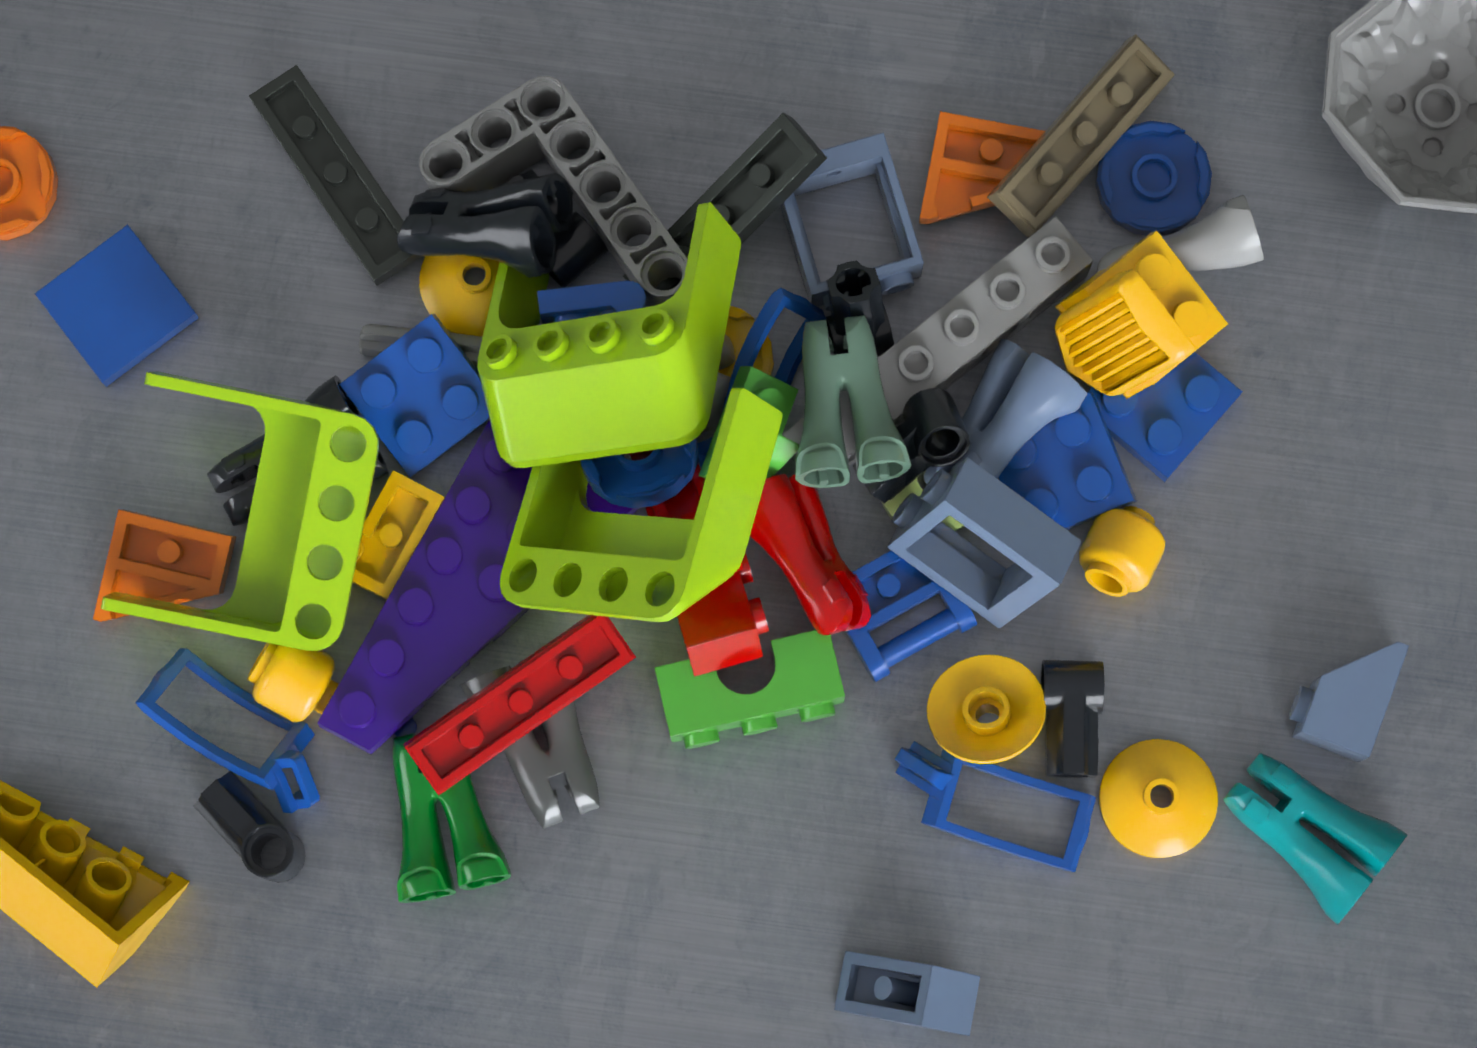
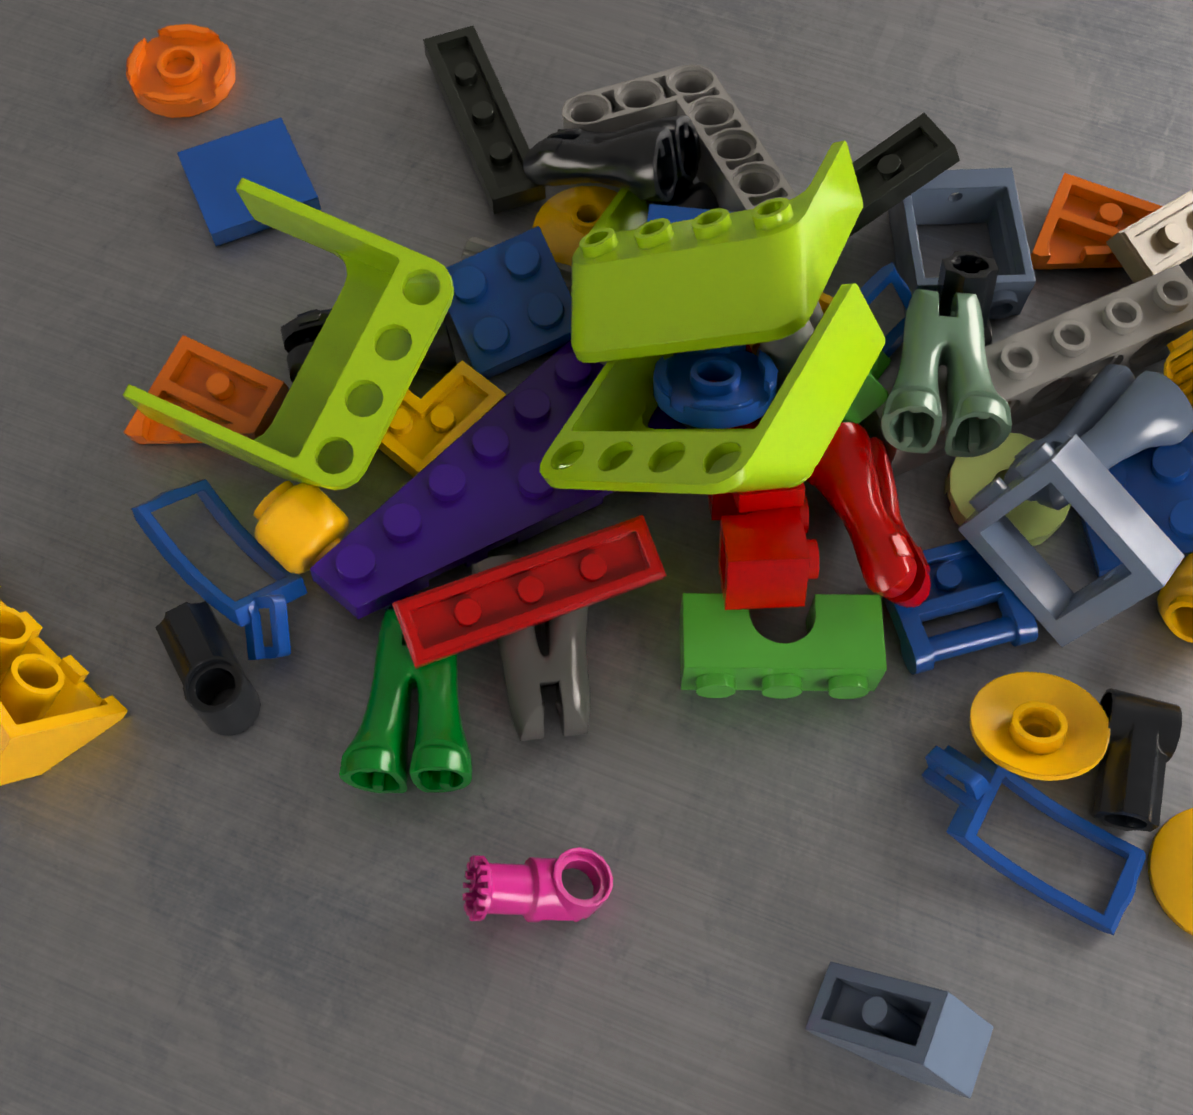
camera: 10 degrees right, 15 degrees down
black piece [853,388,970,504] -> none
none -> dark pink connector [463,847,613,922]

